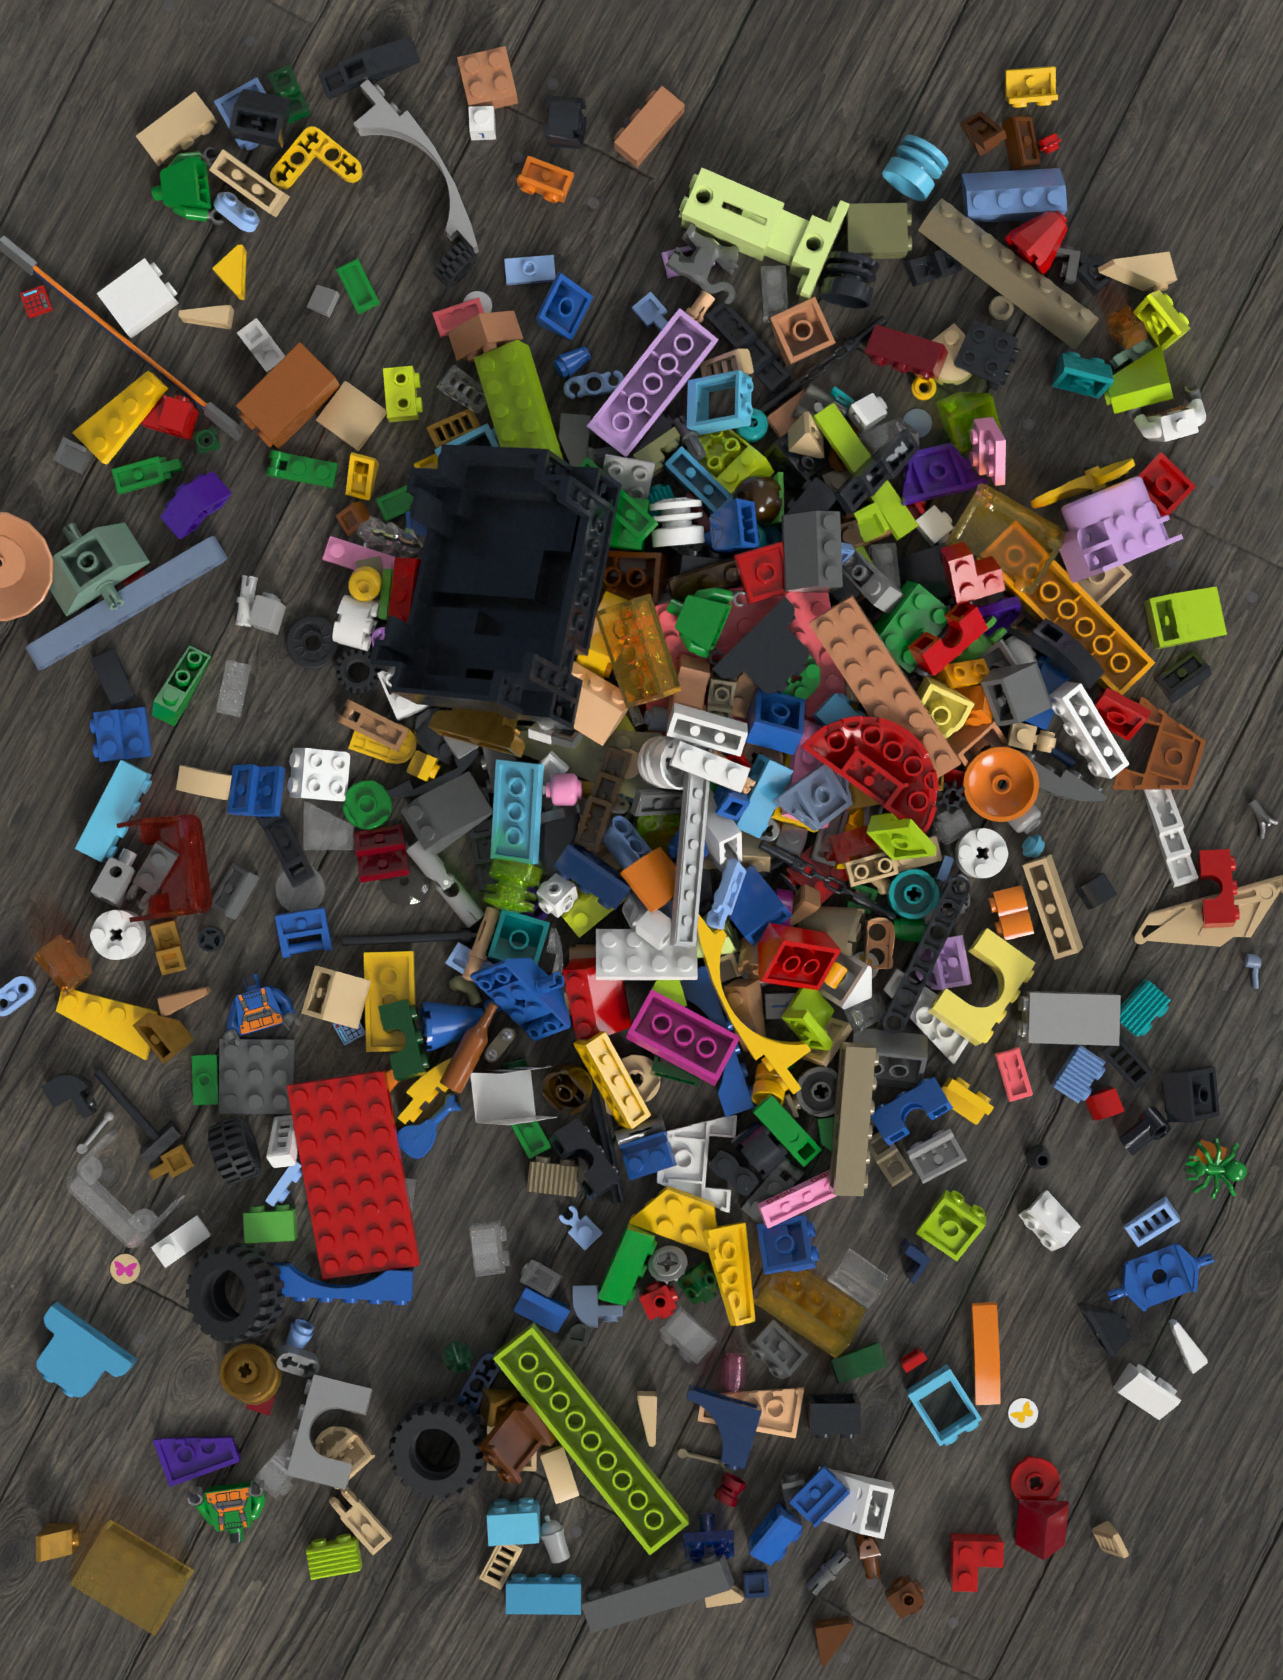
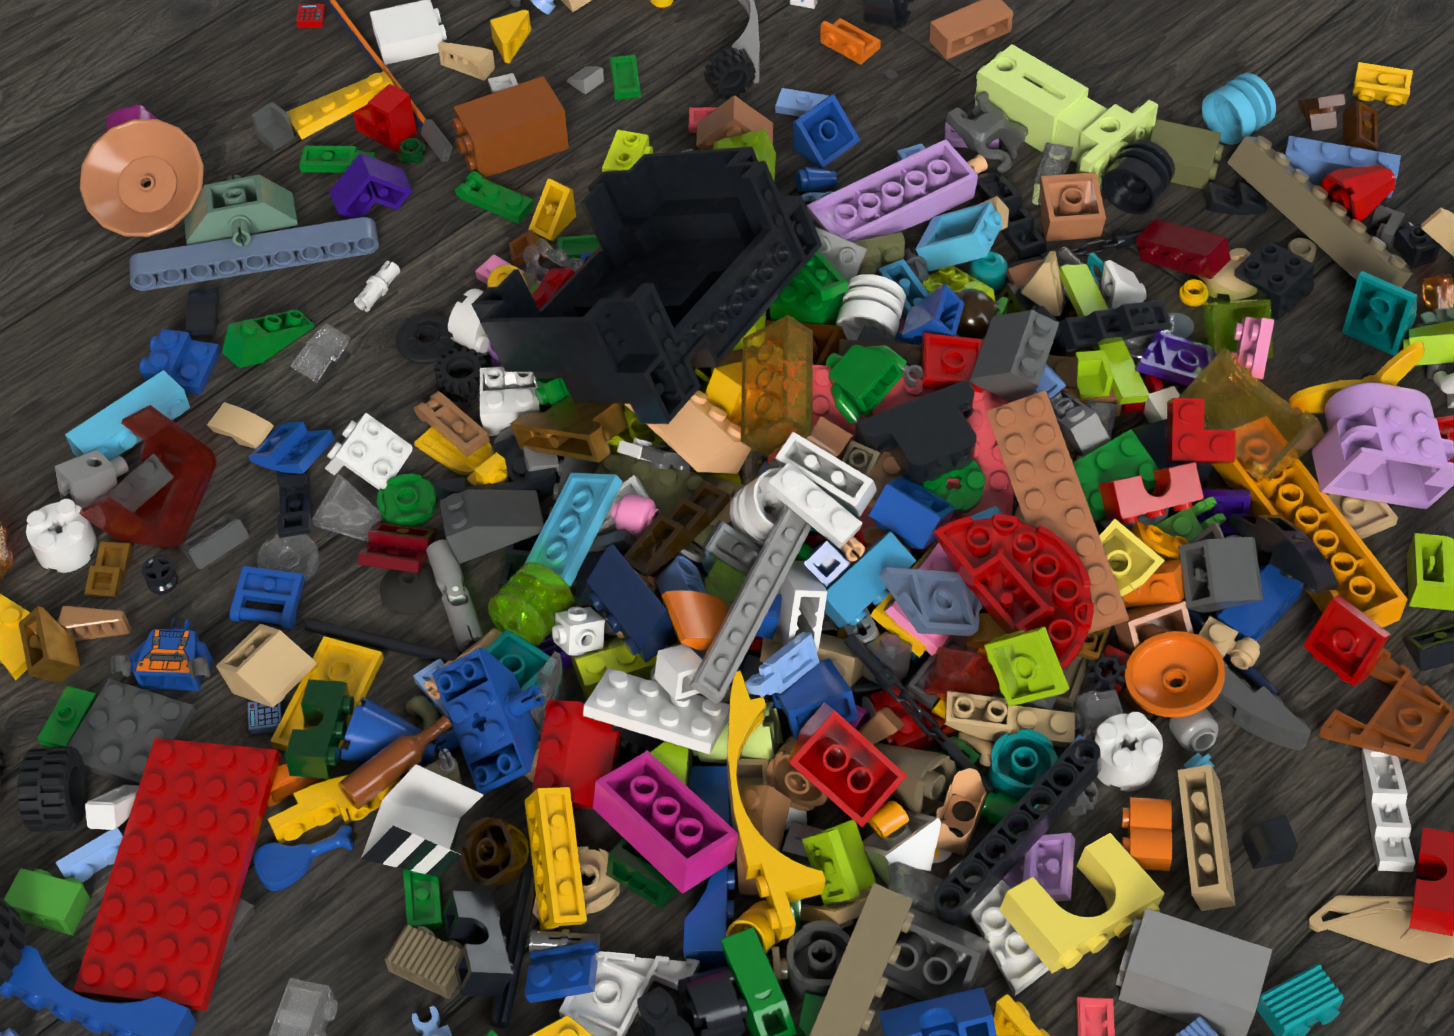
camera: 25 degrees right, 35 degrees down
light grey brick [248,592,286,635] -> none
tan slope [316,381,387,452] -> none
red plate [1038,133,1062,154] -> none
white brick [1049,681,1129,779] -> none

